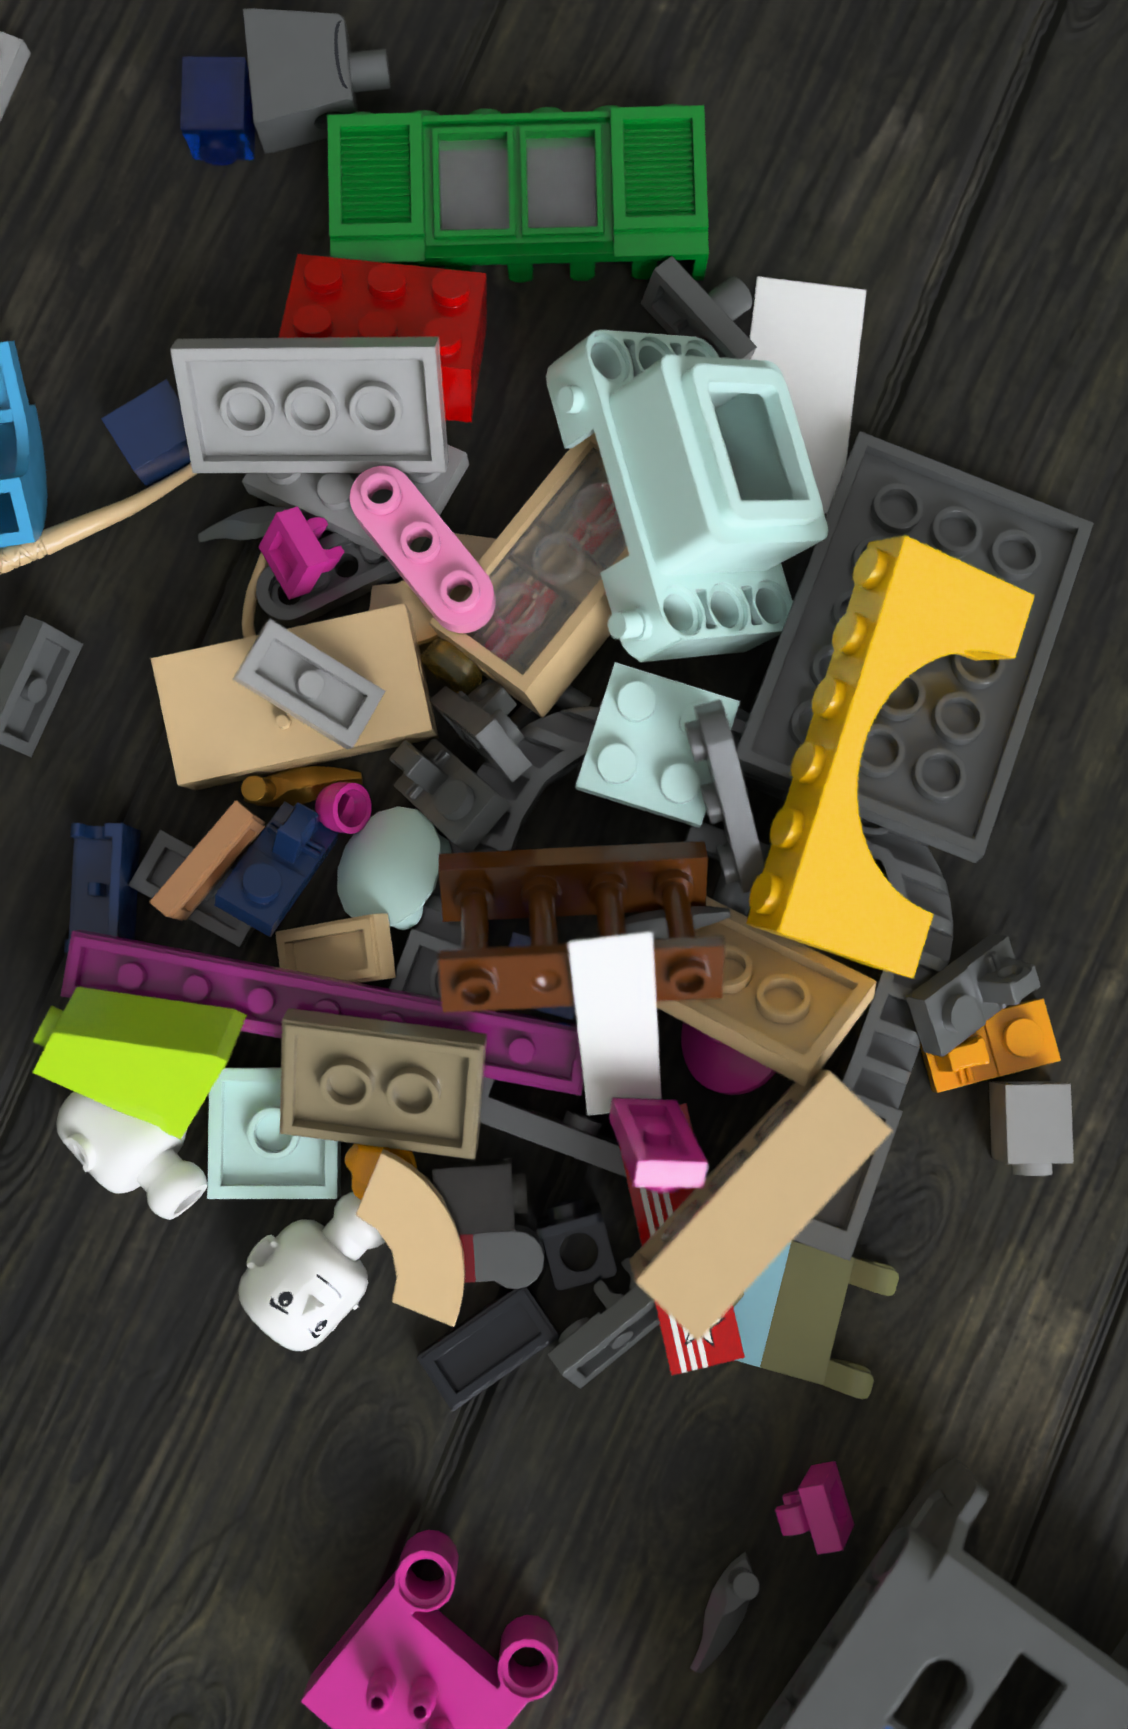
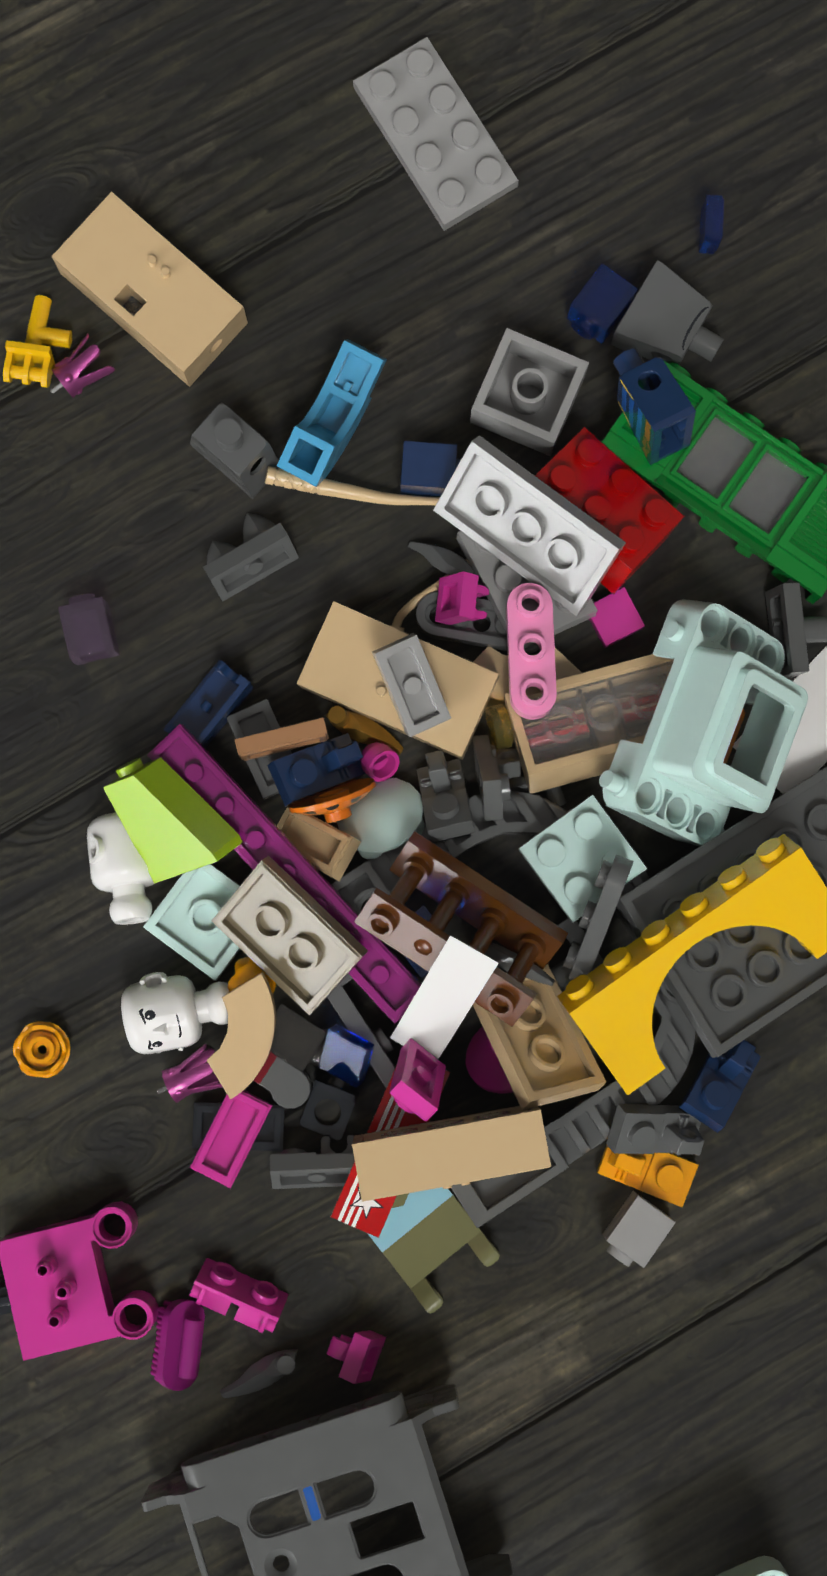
camera: 35 degrees right, 0 degrees up
none -> light orange plate [13,1021,71,1078]
none -> magenta piece [150,1299,205,1391]
none -> flat silver piece [157,1044,222,1103]
none -> dark pink hinge [189,1258,289,1333]
none -> dark pink tile [190,1090,273,1189]
none -> orange dish [288,778,376,823]
none -> clear blue tile [319,1024,375,1088]
none -> light grey brick [470,328,589,456]
none -> dark pink tile [589,587,645,648]
none -> dark blue torso [613,348,696,465]
none -> dark blue hinge [679,1040,761,1133]

